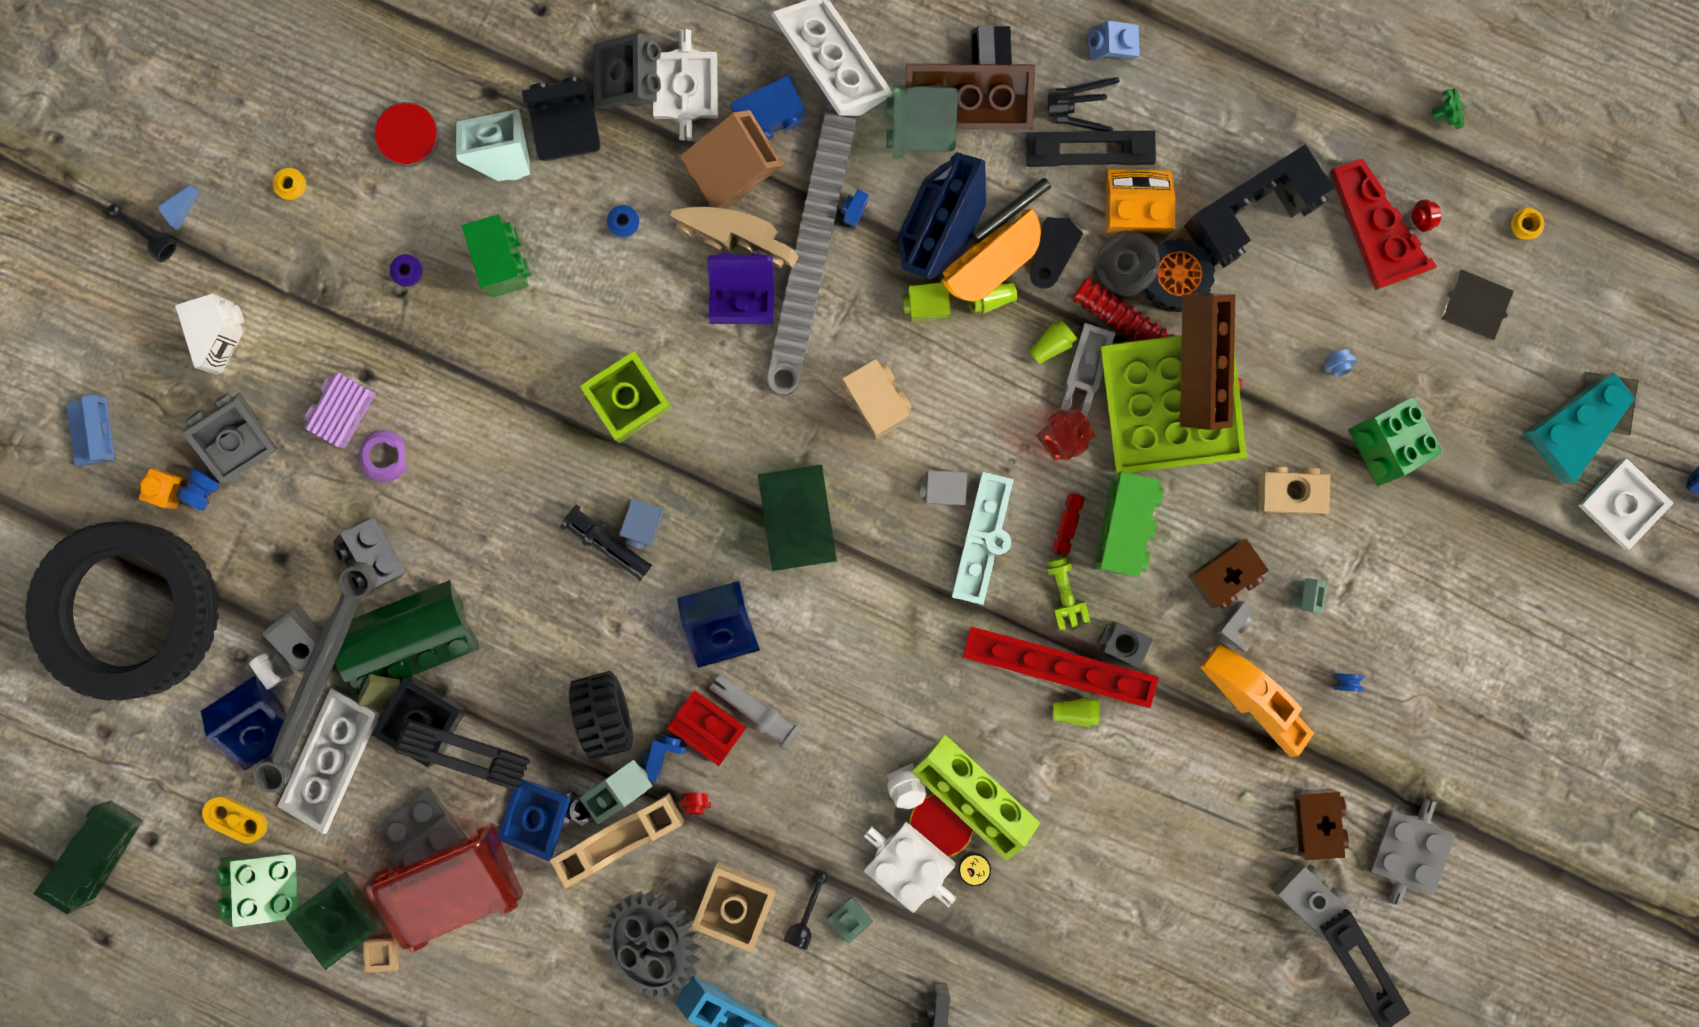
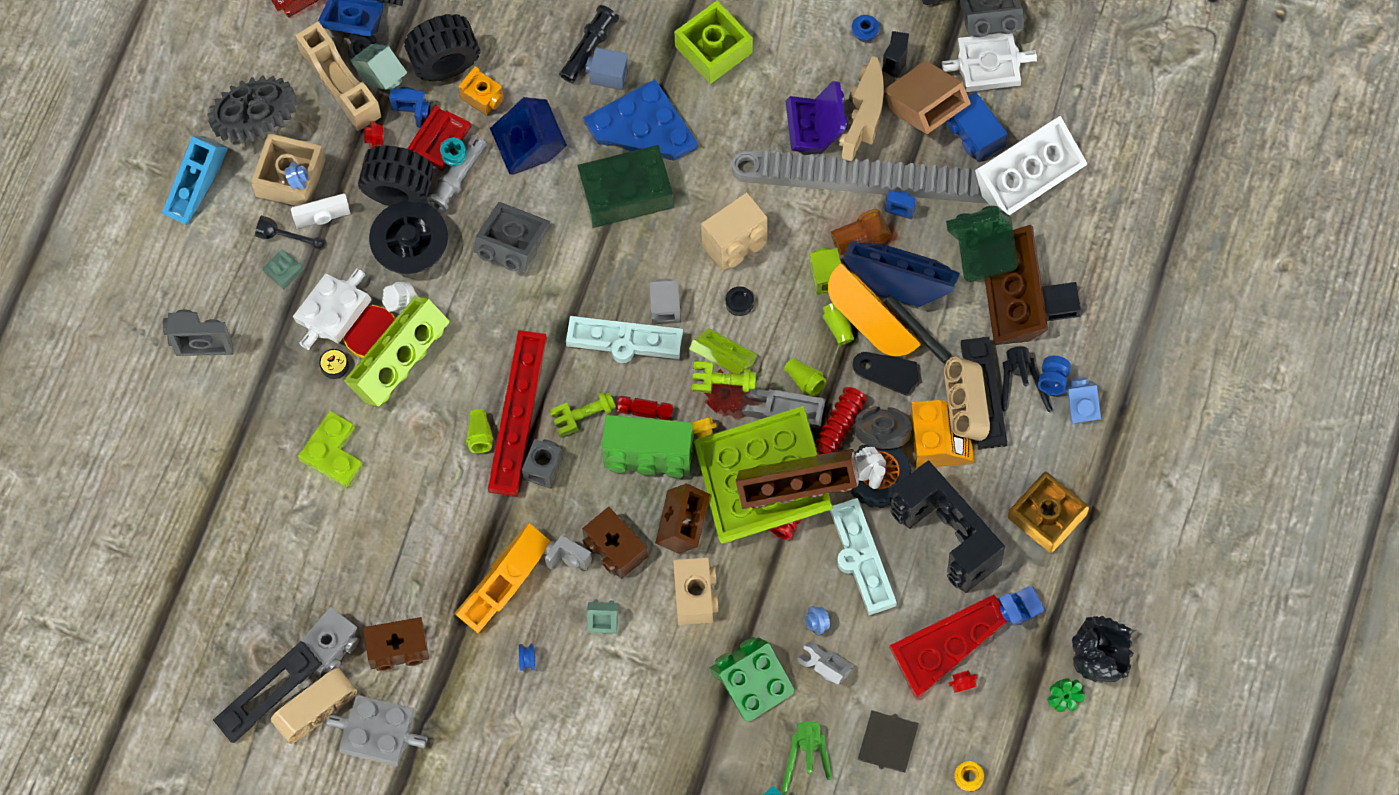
camera: 85 degrees right, 20 degrees down
none -> tan beam [271,668,357,744]
none -> medium blue plate [285,162,309,190]
none -> white plate [291,193,350,229]
none -> lime plate [298,411,363,488]
none -> black tyre [358,145,434,206]
none -> black wheel [369,201,448,274]
none -> teal bush [440,138,467,166]
none -> light orange brick [458,66,504,116]
none -> dark grey plate [474,202,550,272]
none -> blue plate [583,79,698,161]
none -> reddish brown brick [655,483,710,554]
none -> lime plate [690,328,758,374]
none -> lime hinge [691,361,756,393]
none -> yellow plate [691,416,717,439]
none -> black tile [725,286,754,316]
none -> bright green plant [781,721,832,794]
none -> light grey plate [797,642,854,685]
none -> light aqua hinge [830,498,897,615]
none -> clear orange piece [831,209,892,255]
none -> white piece [855,447,887,489]
none -> black piece [882,31,909,78]
none -> tan beam [944,357,990,441]
none -> blue bracket [999,585,1045,625]
none -> pearl gold brick [1008,471,1089,553]
none -> blue wheel [1038,355,1071,396]
none -> black hair [1072,616,1134,683]

